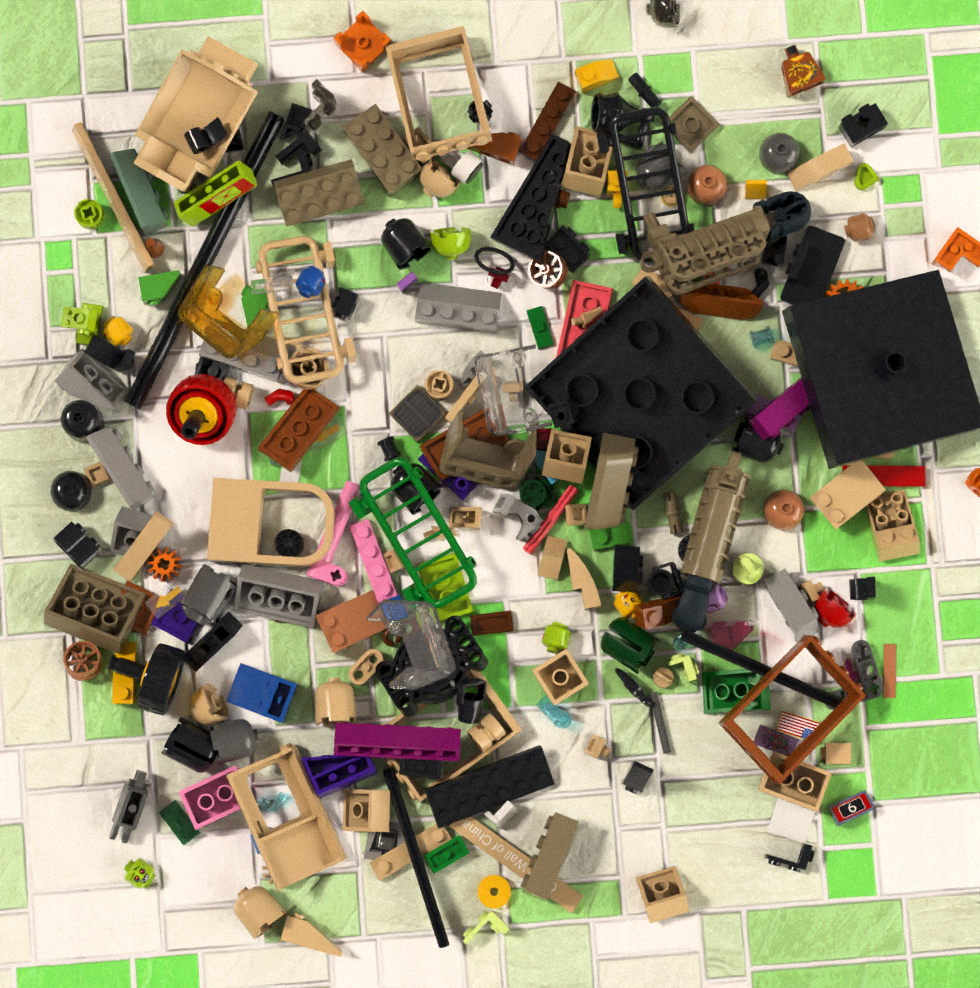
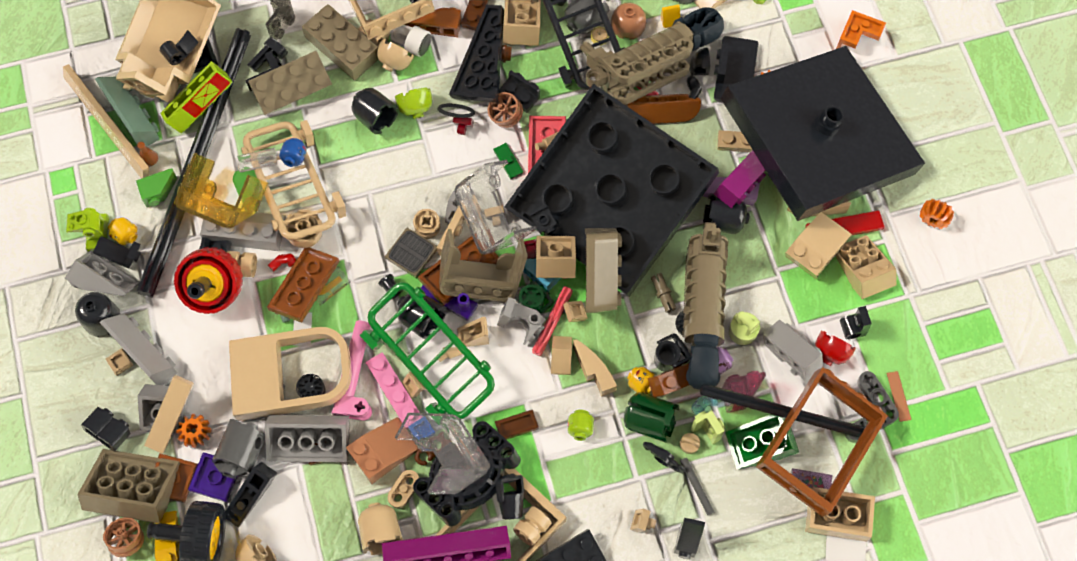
camera: 15 degrees left, 15 degrees down
black cylinder [50,471,92,512] -> none
lime wheel [74,199,105,230] -> none
clear tile [145,577,187,619] -> none
blue slope [226,663,298,723] -> none
black slope [280,103,312,140] -> none
black brick [332,287,359,321] -> none
medium lavender tile [397,272,418,293] -> none
light grey slope [415,282,502,333] -> none
lime tile [417,553,474,624] -> none
tan slope [532,649,589,706] -> none
clear light blue leg [536,695,572,729] -> none
bright green slope [589,522,634,551] -> none
yellow brick [607,171,628,208] -> none
black brick [612,545,643,593] -> none
clear light blue bush [749,326,774,349] -> none
nougat cylinder [763,489,805,531] -> none
tile [776,711,820,739] -> none
tan tile [797,580,824,604] -> none
tan brick [820,743,851,764] -> none
slope [828,790,875,826] -> none
medium nougat head [844,213,876,242] -> none

